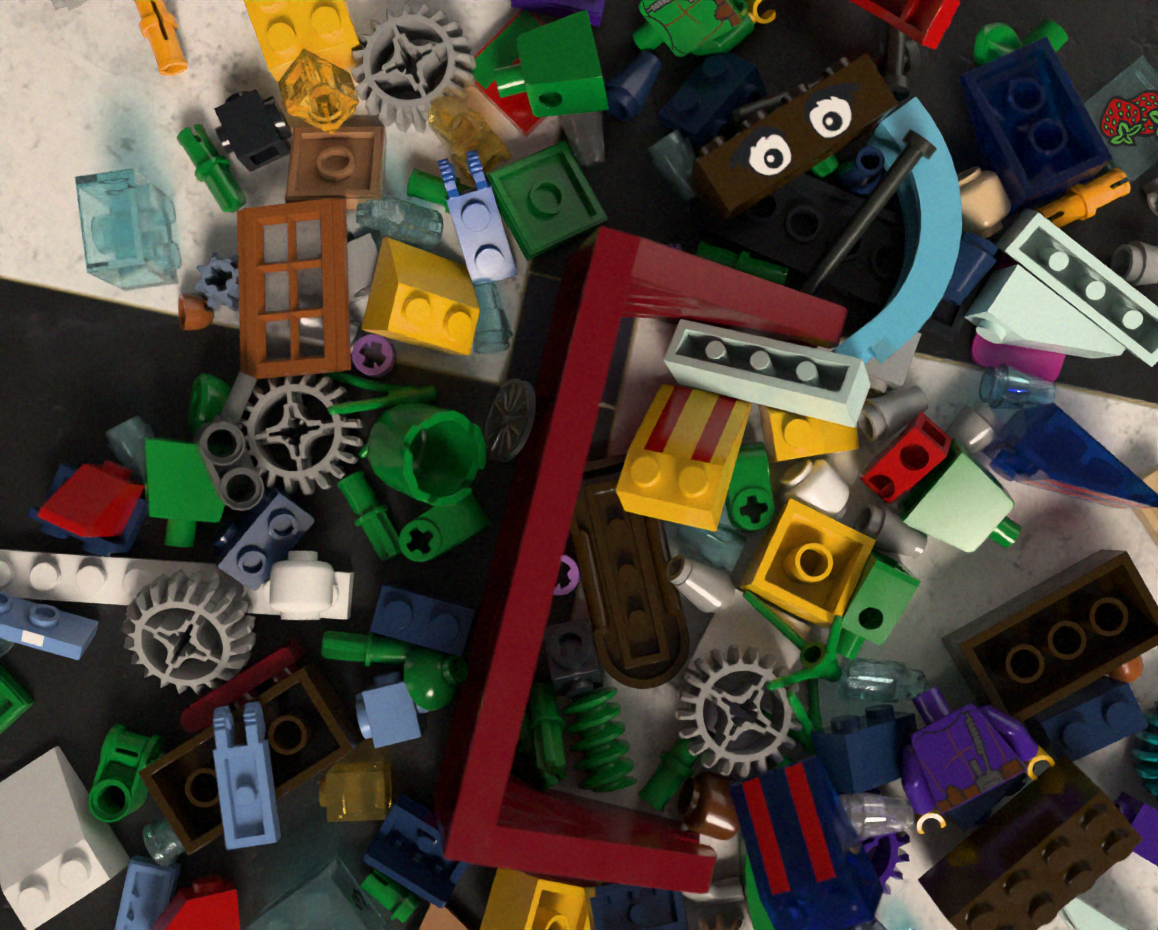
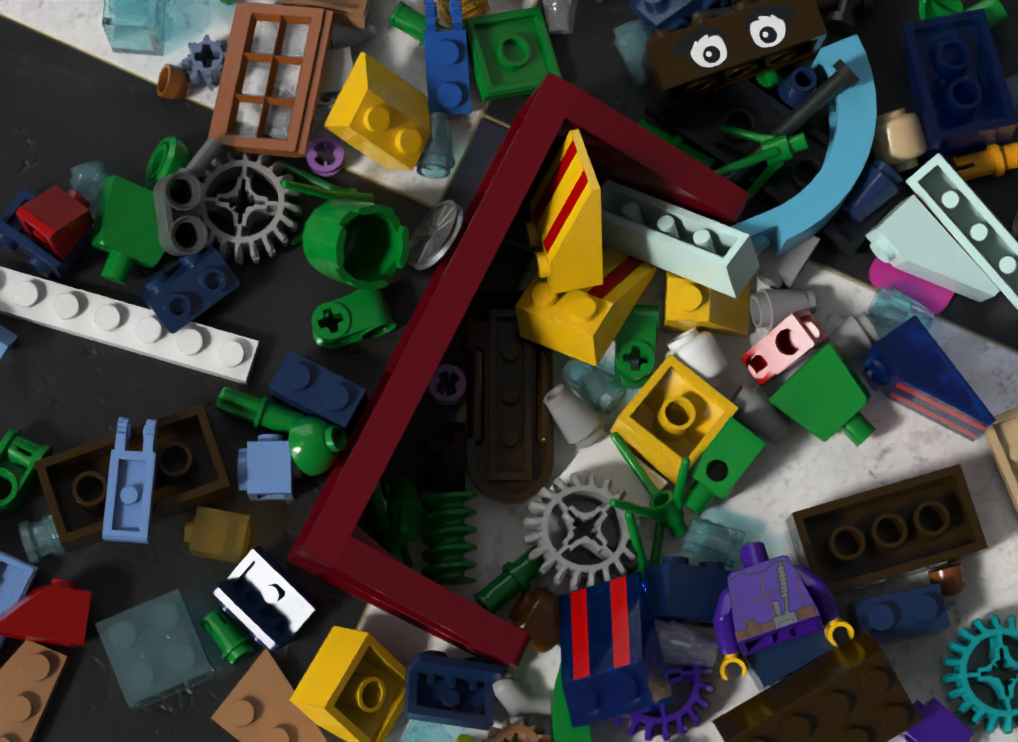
camera: 10 degrees right, 10 degrees down
light grey gear [121,569,256,695] -> none
dark red hinge [179,638,305,734] -> none
white head [269,551,334,620] -> none
green axle [337,470,402,562] -> none
clear light blue hinge [356,196,444,251] -> none
none -> yellow slope [524,129,603,294]
none -> green plant [715,125,809,205]

